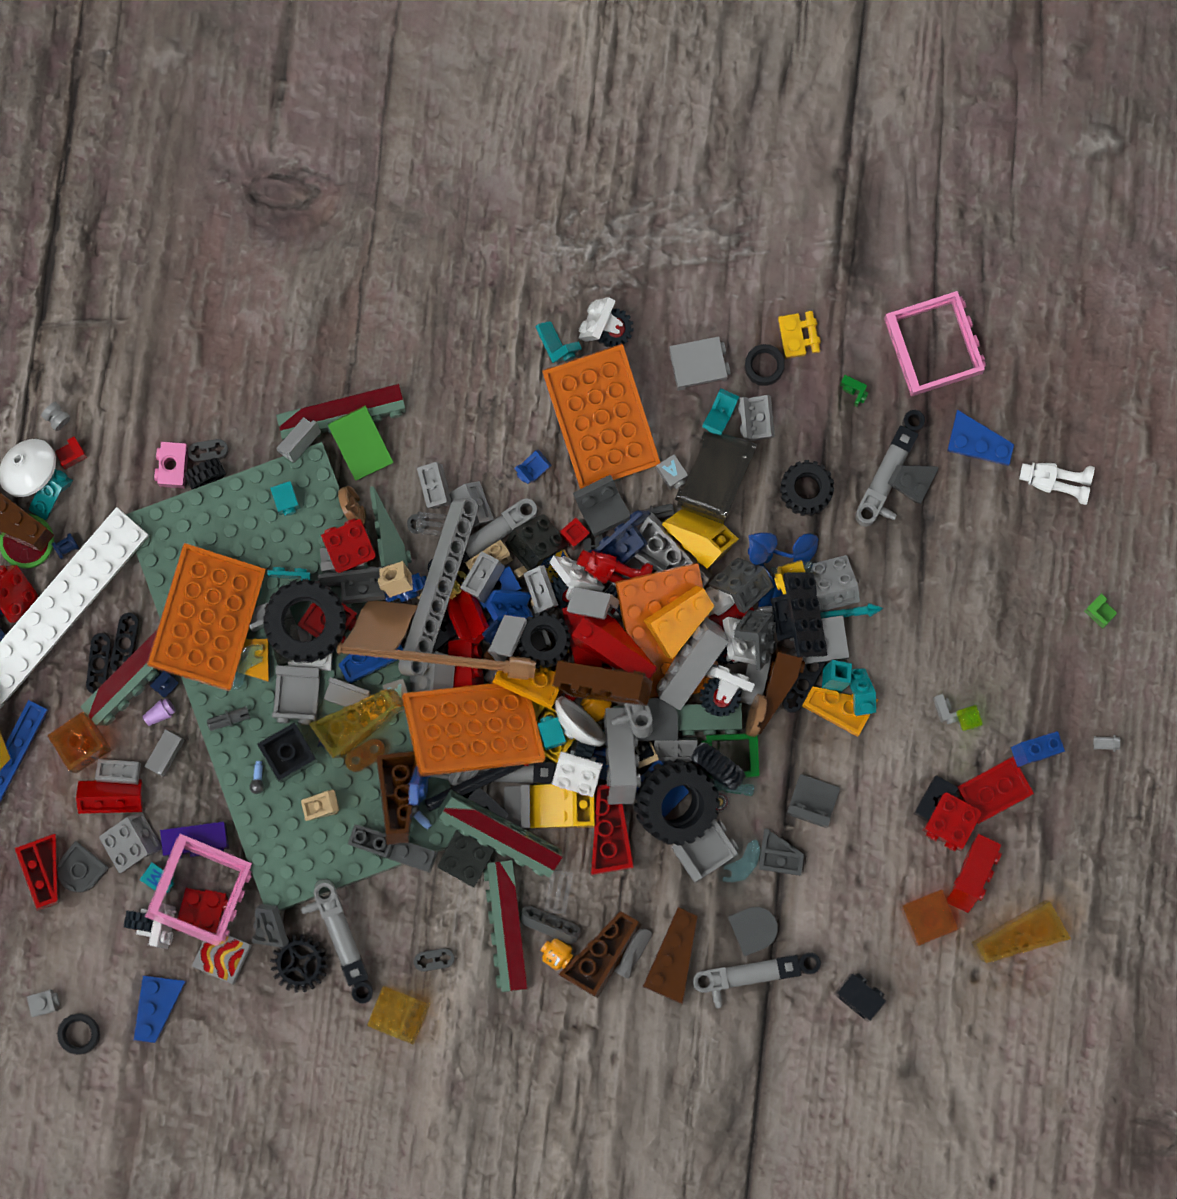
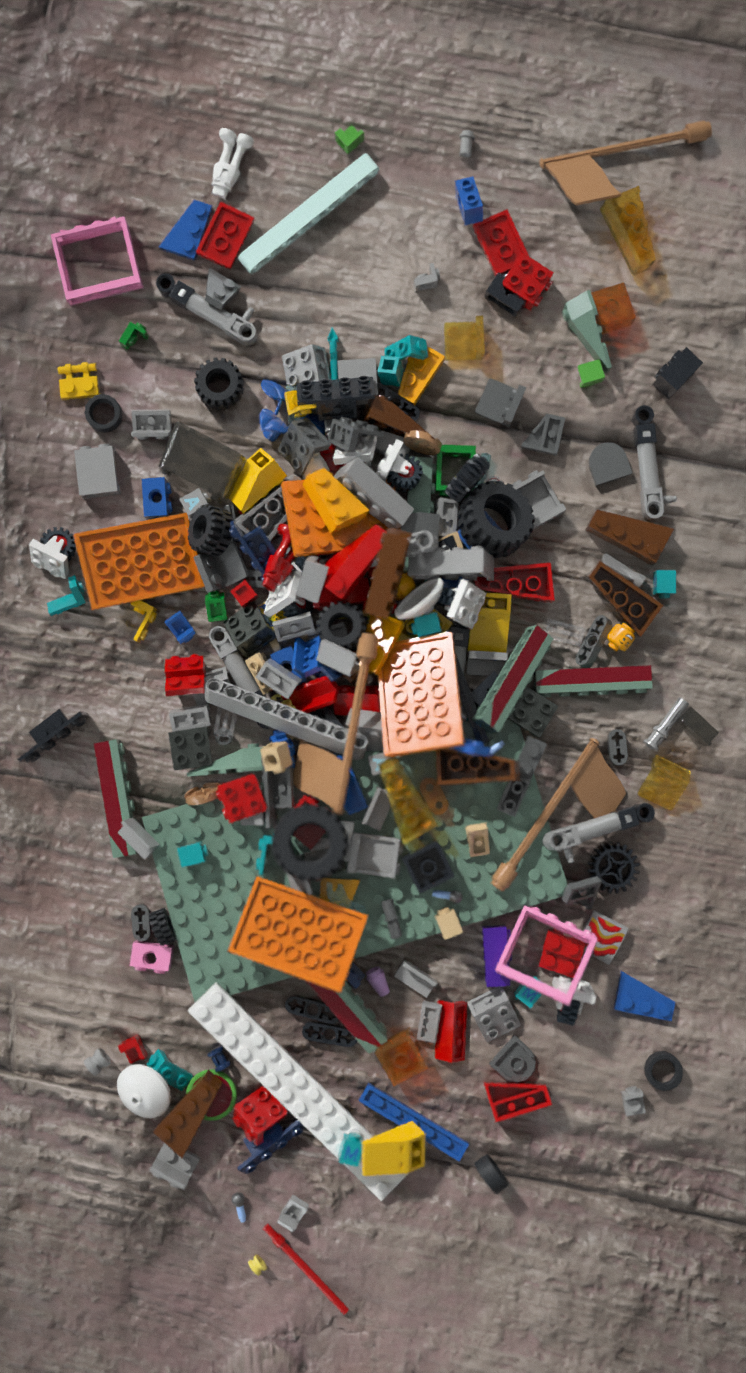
camera: 85 degrees left, 5 degrees up
bright green tile [328,405,393,481] -> none
teal bracket [702,388,739,435] -> none
clear light blue piece [722,840,760,883] -> none
red wedge [945,834,1002,913] -> none
clear neon green bracket [956,705,983,731] -> none
none -> black bracket [18,709,89,763]
none -> yellow bracket [130,601,157,643]
none -> blue brick [142,477,172,520]
none -> red plate [164,654,206,696]
none -> pearl dark grey bracket [168,726,212,771]
none -> black tyre [188,504,234,557]
none -> red plate [196,202,255,270]
none -> green bracket [205,591,228,622]
none -> light aqua beam [238,153,379,274]
none -> tan brick [435,907,463,940]
none -> clear yellow bracket [444,315,485,361]
none -> medium nougat flag [491,738,626,892]
none -> medium nougat flag [539,120,712,206]
none -> sand green wedge [562,290,612,373]
none -> bright green panel [577,359,605,388]
none -> light grey pin [643,697,689,752]
none -> teal brick [653,570,676,599]
none -> clear smoke panel [677,706,719,747]

